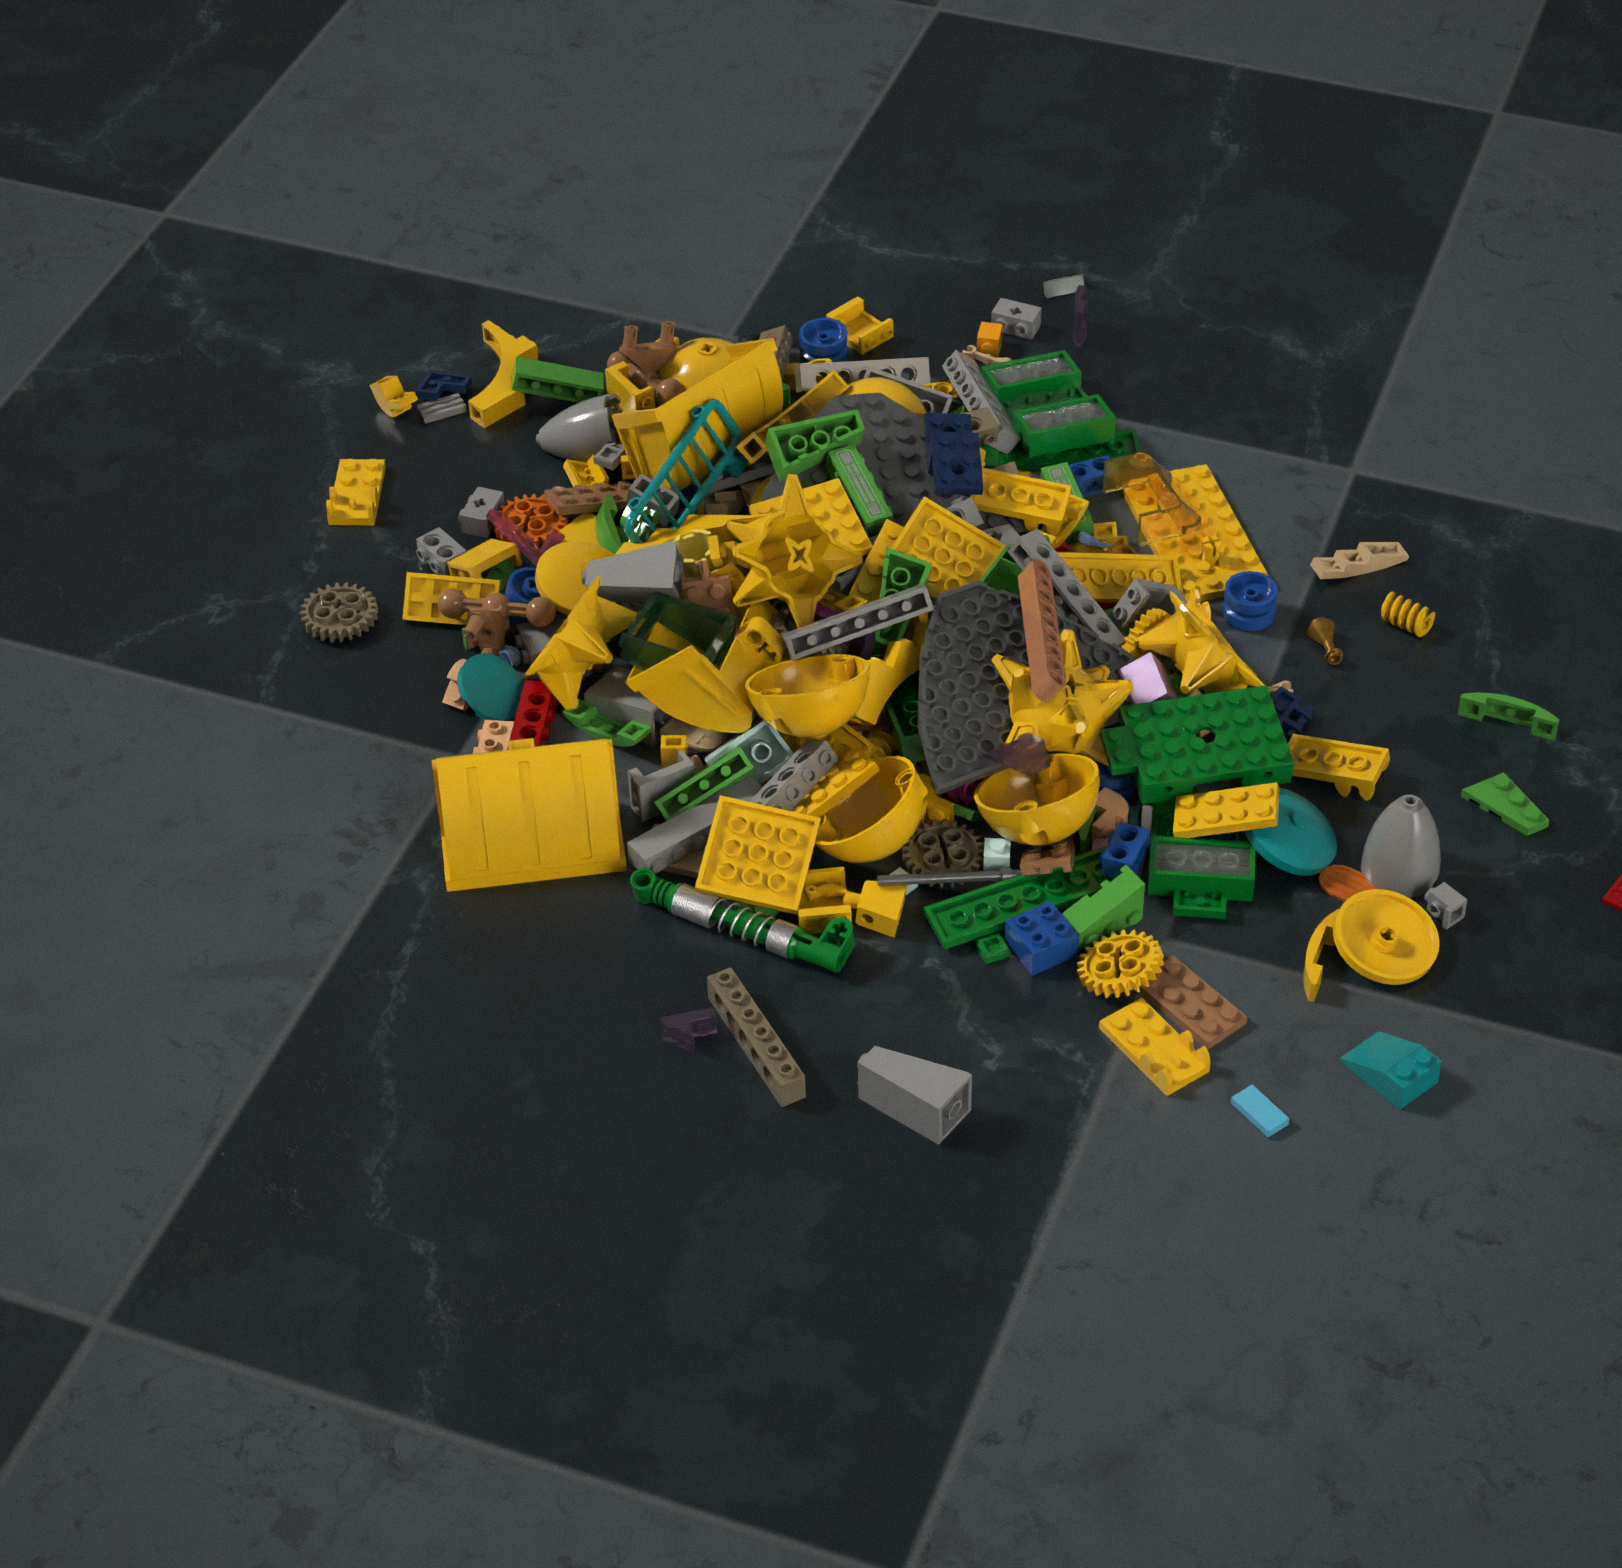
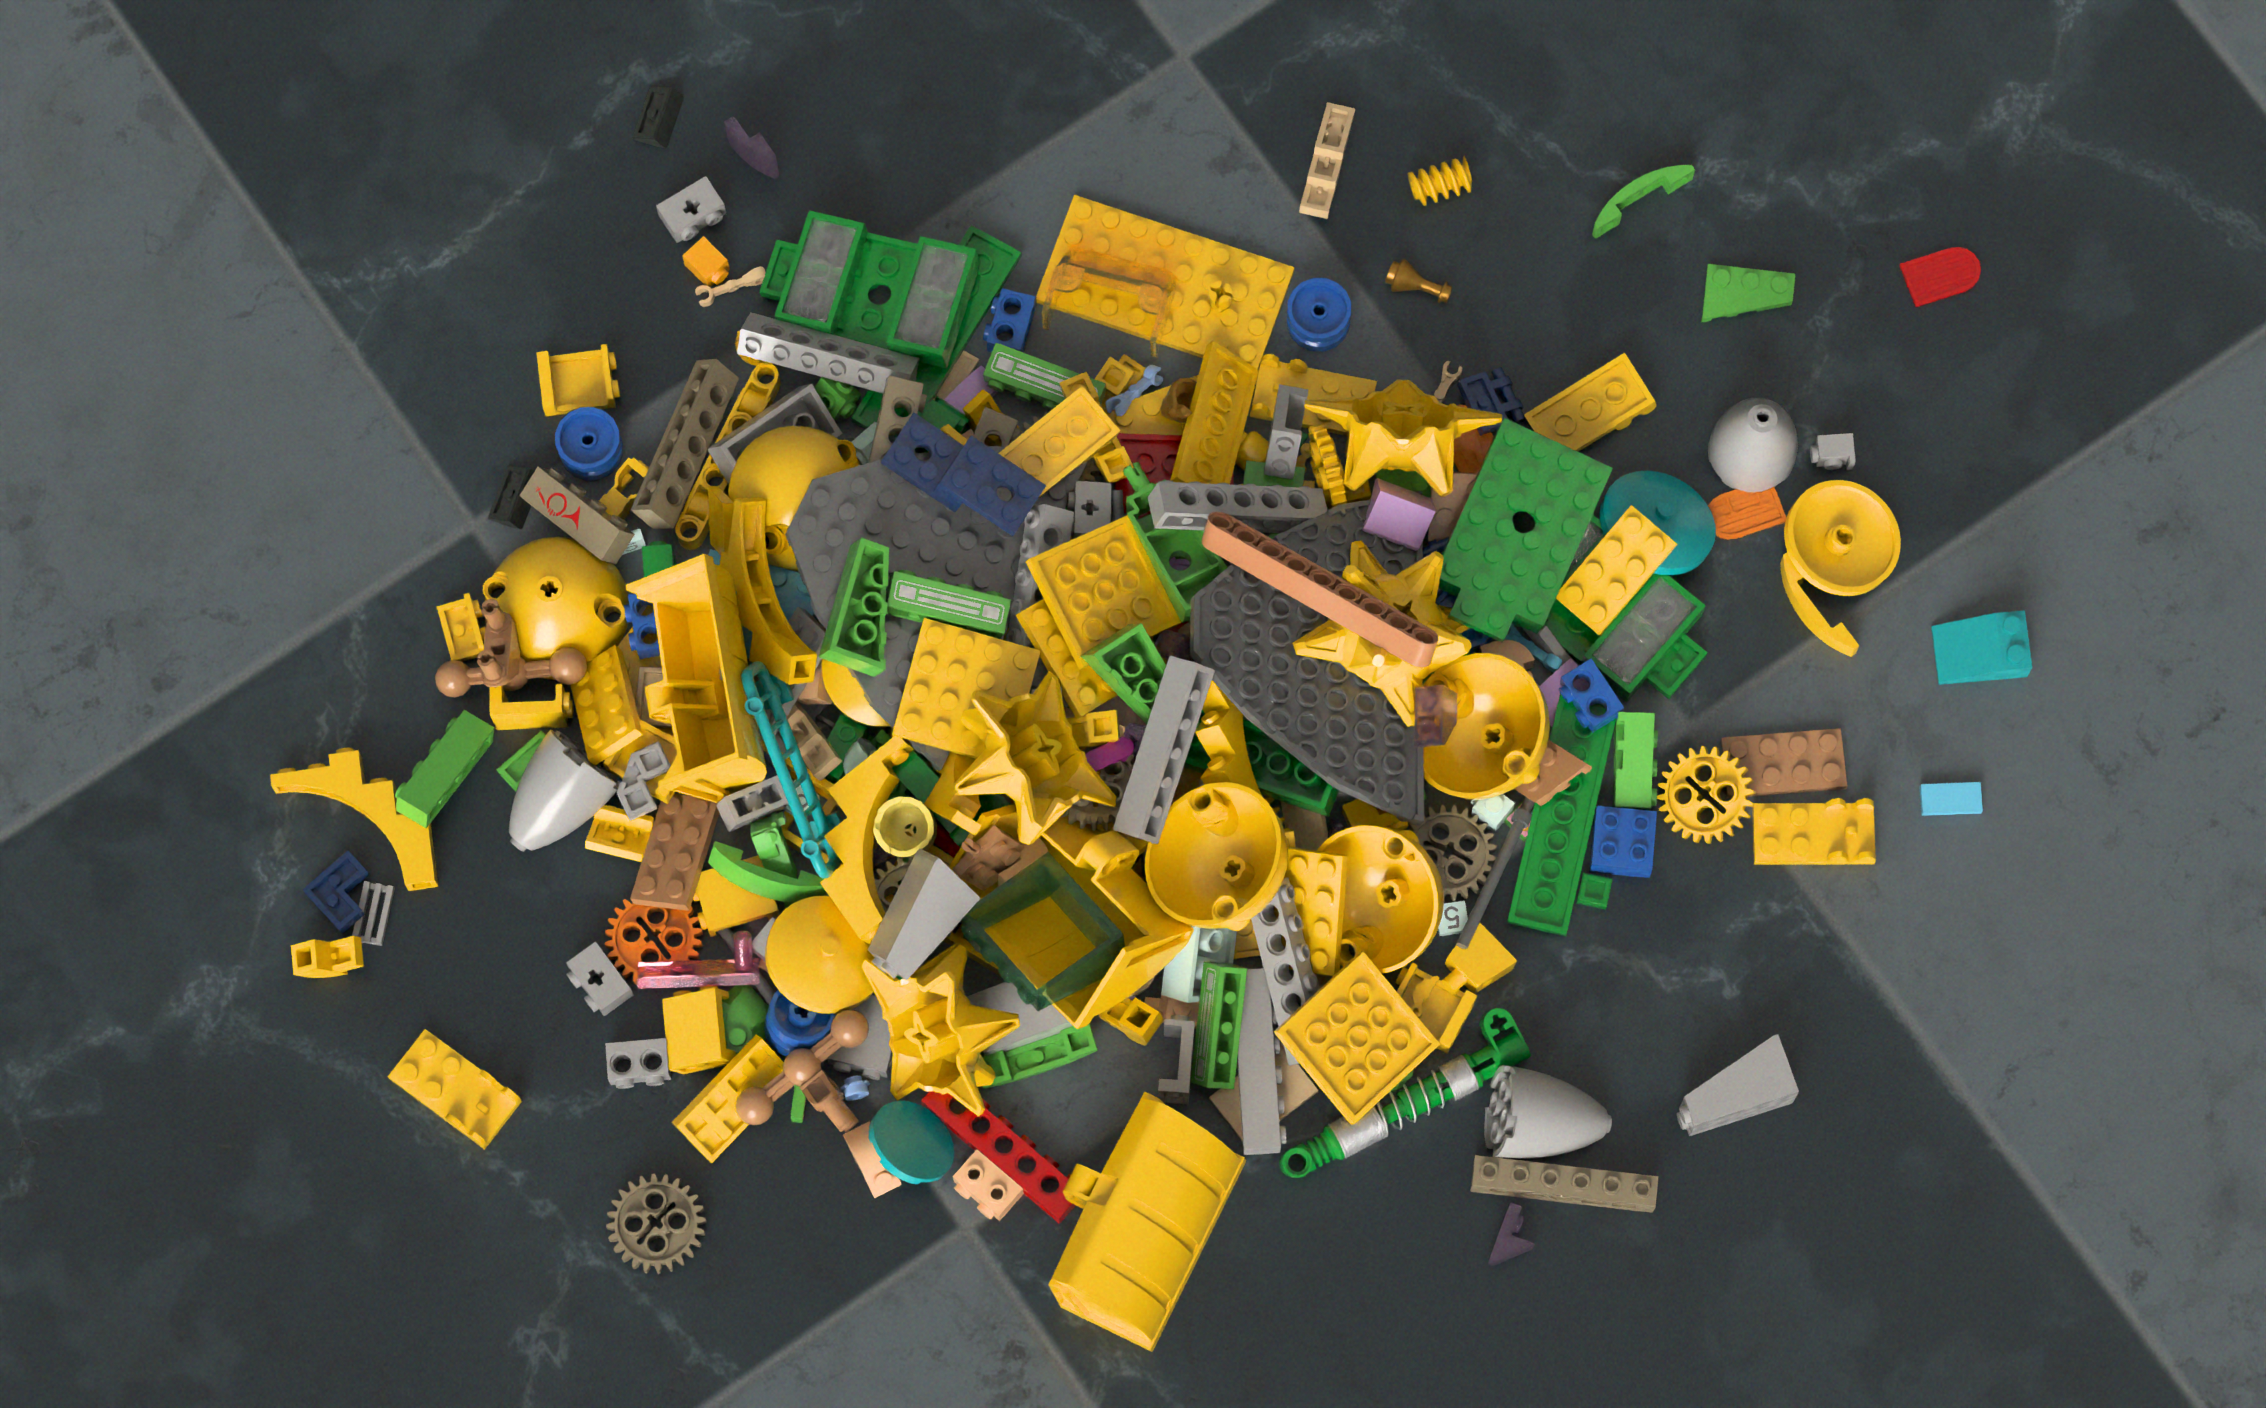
camera: 55 degrees left, 30 degrees up
none -> light grey cylinder [1484,1065,1612,1159]

